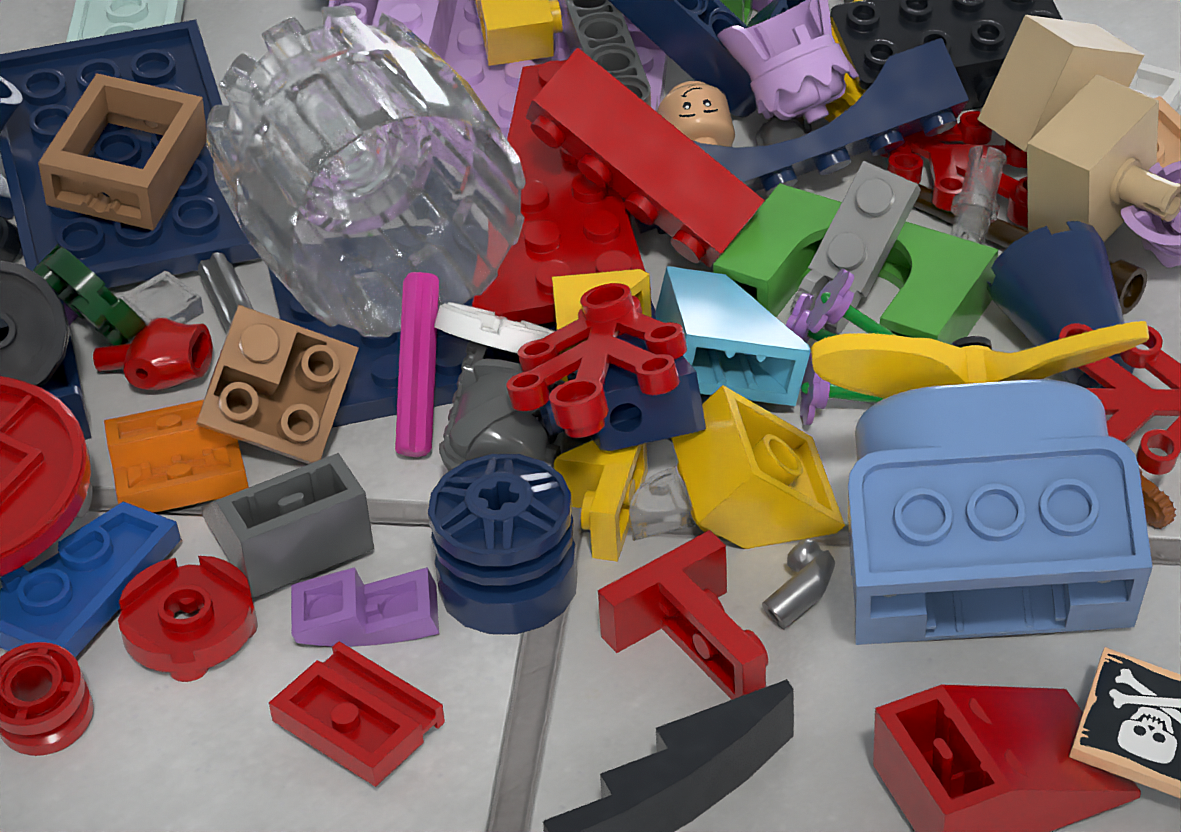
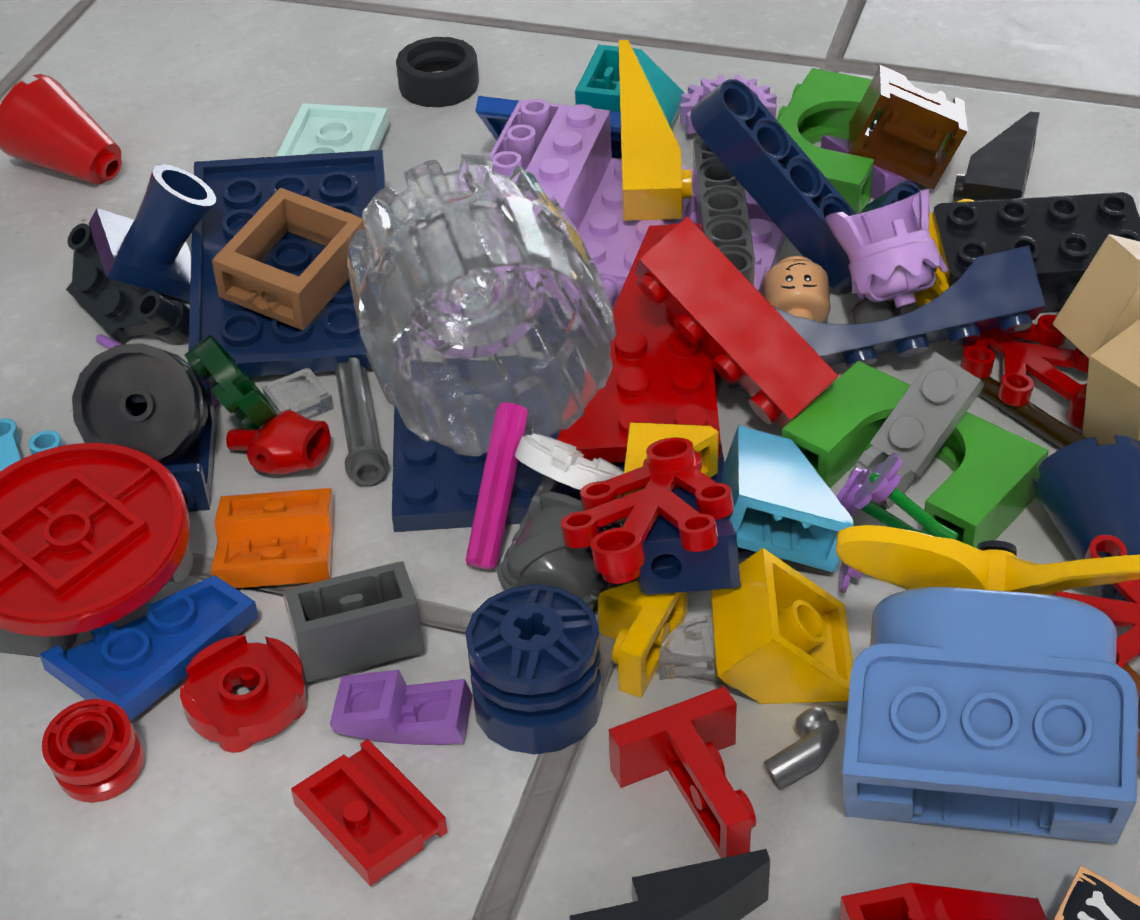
camera: 10 degrees right, 0 degrees up
medium nougat slope [196,305,359,464] -> none
clear pin [951,146,1007,245] -> none

